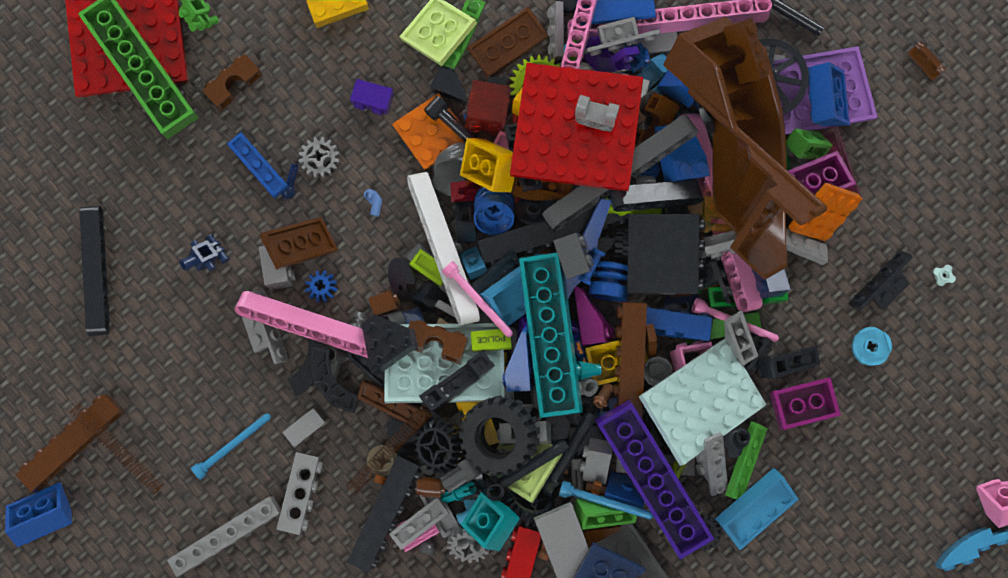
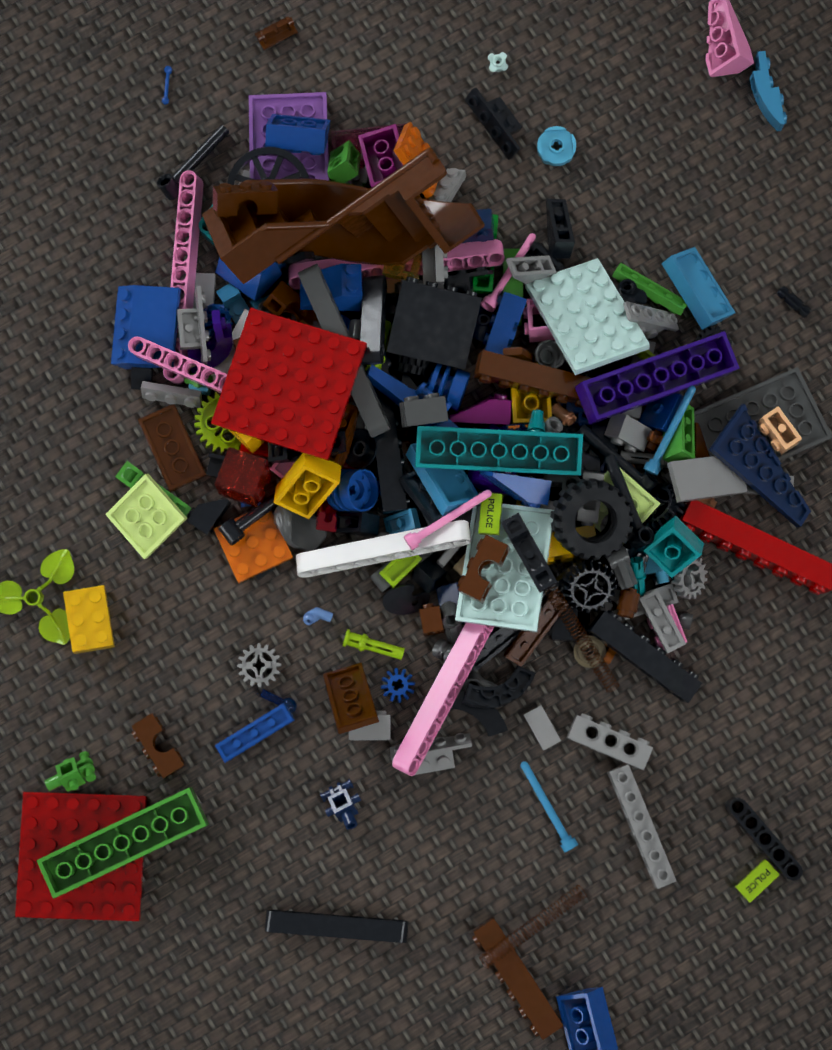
camera: 85 degrees left, 0 degrees up
dark purple brick [350,79,394,116] -> none
black plate [361,315,418,376] -> none
light grey piece [575,95,620,131] -> none
magenta brick [769,377,841,431] -> none
none -> lime pin [342,629,405,660]

